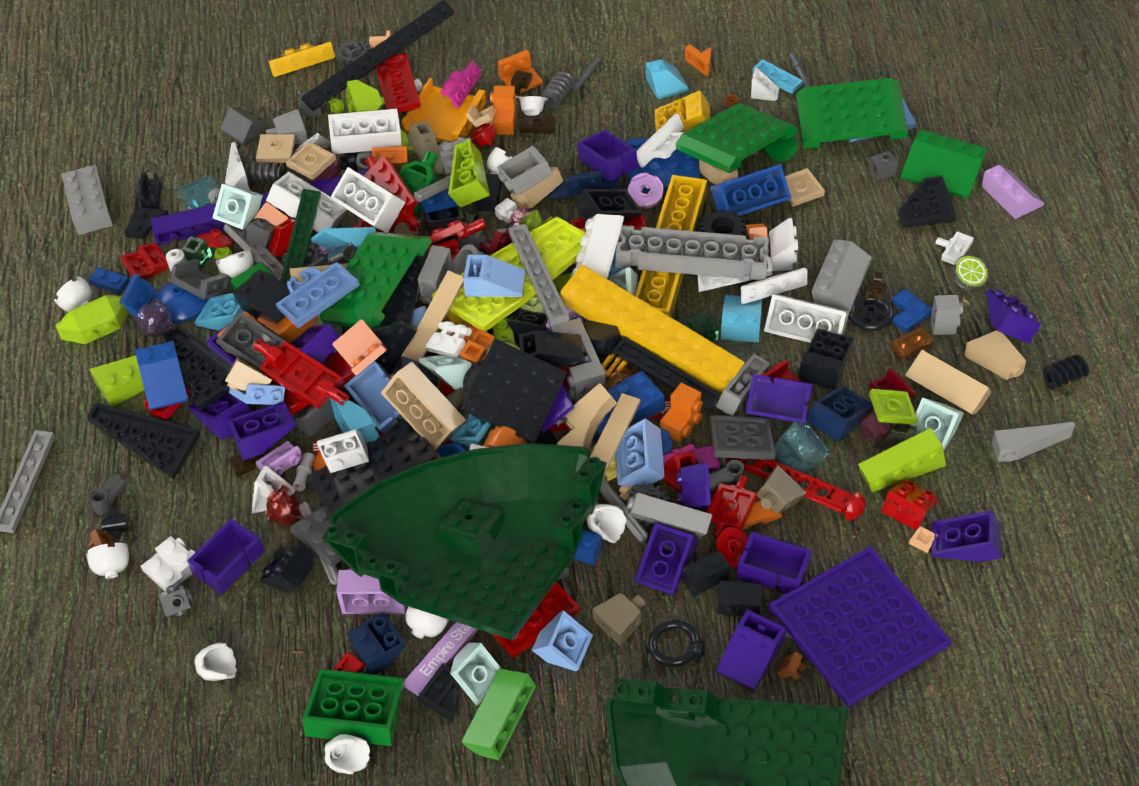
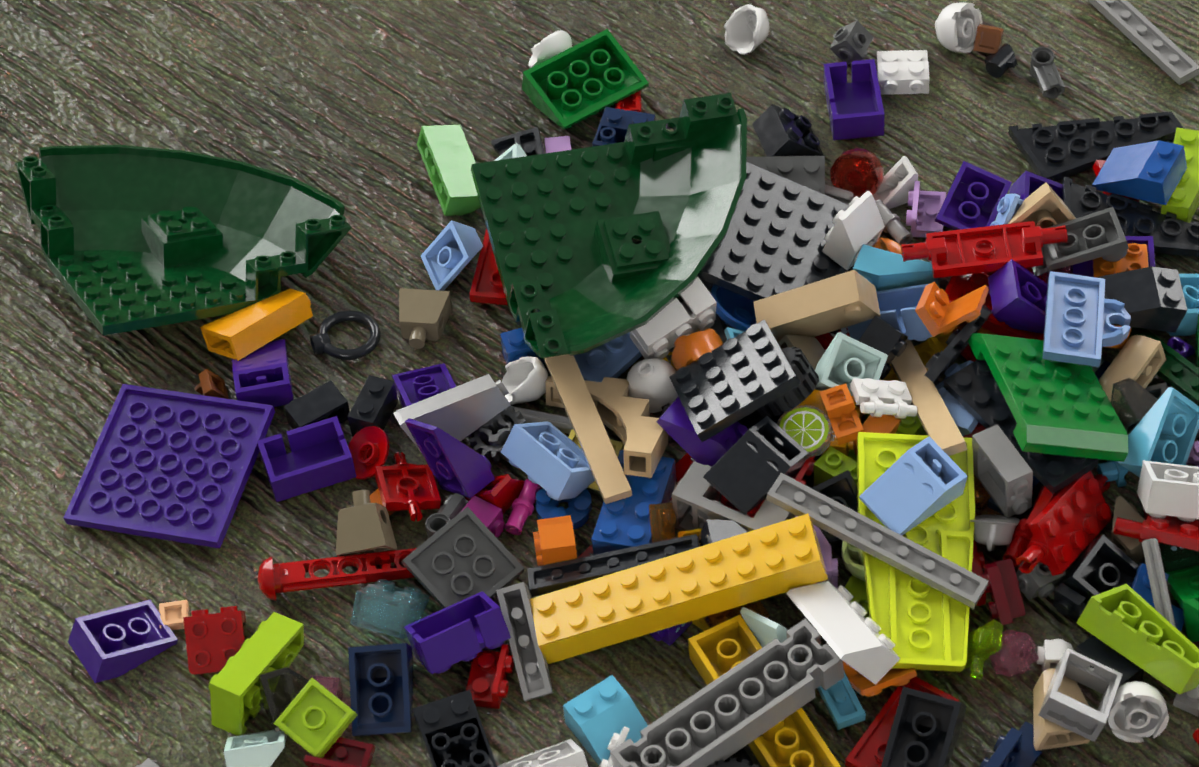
camera: 140 degrees right, 0 degrees up
clear green brick [677,311,719,342] -> none
none -> light orange slope [200,288,313,361]

